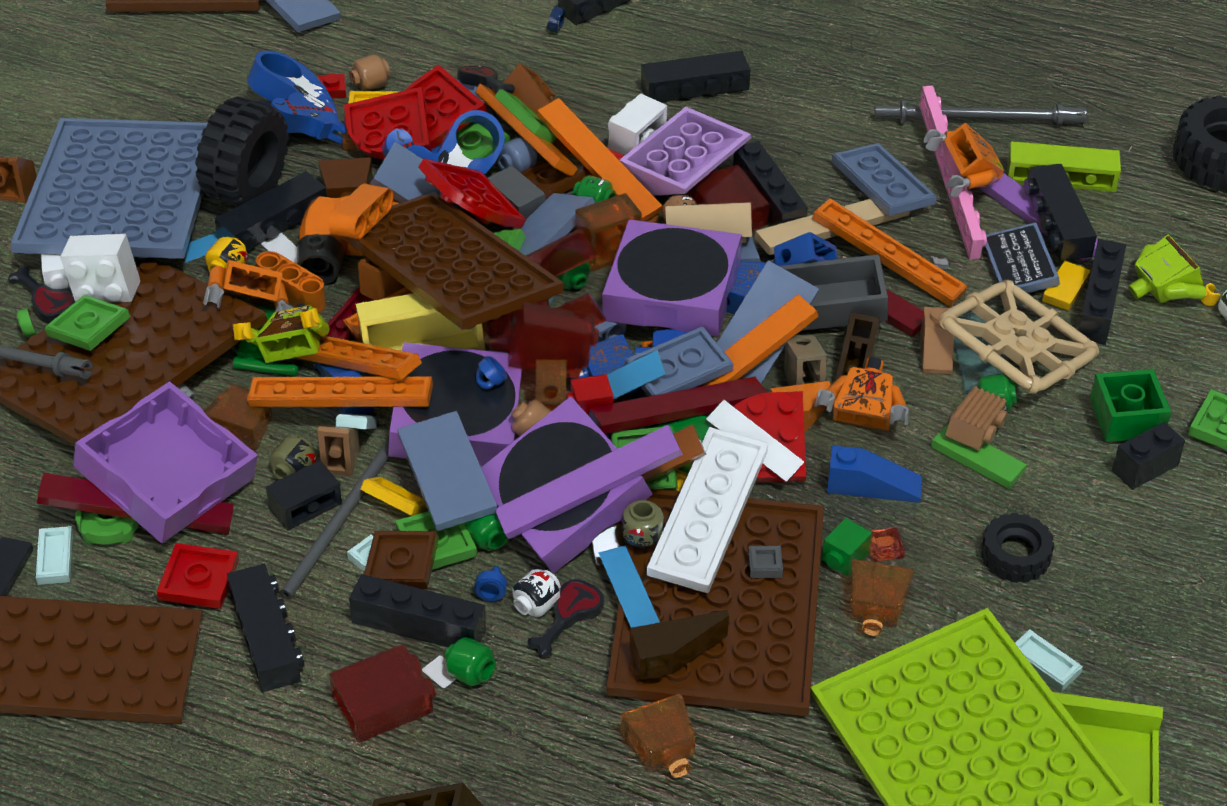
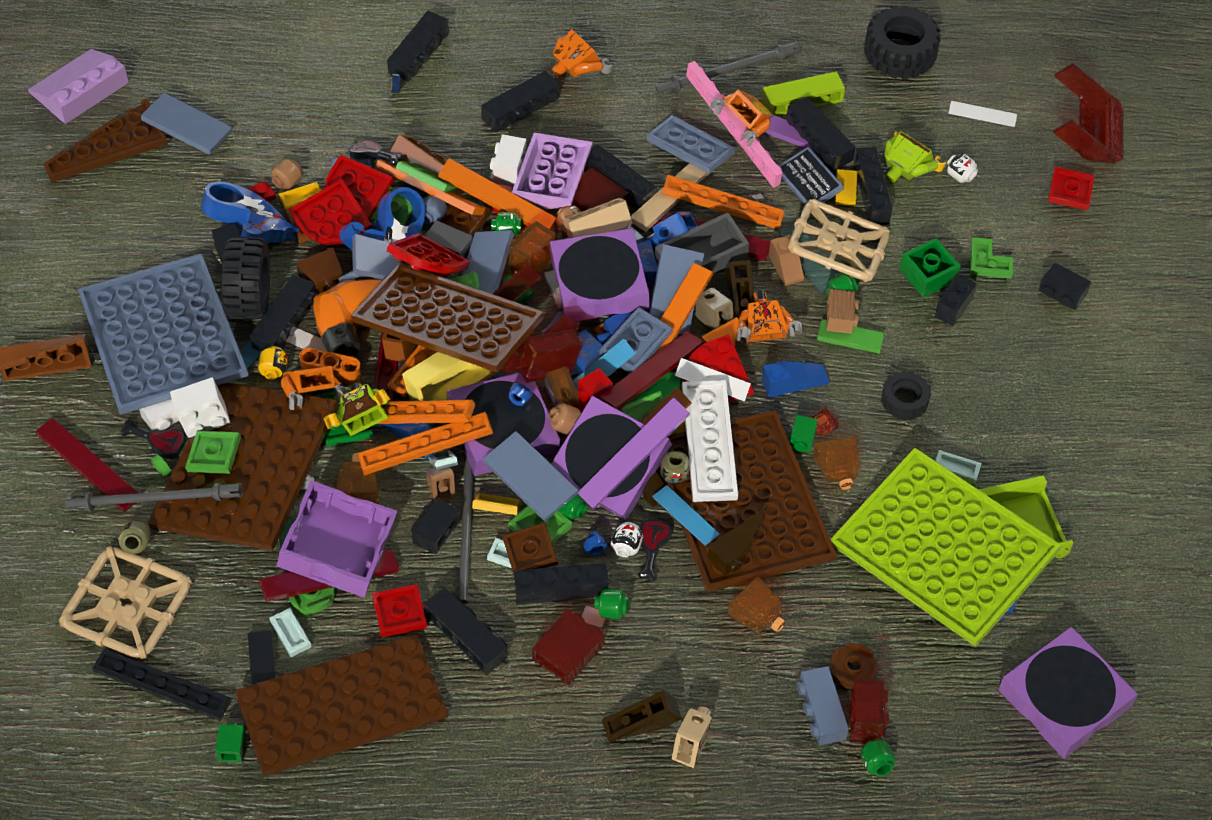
camera: 25 degrees left, 10 degrees up
olive head [269,436,316,479] -> none
orange beam [329,183,394,240] -> none
dark grey tile [748,546,783,578] -> none
none -> orange torso [551,29,613,78]

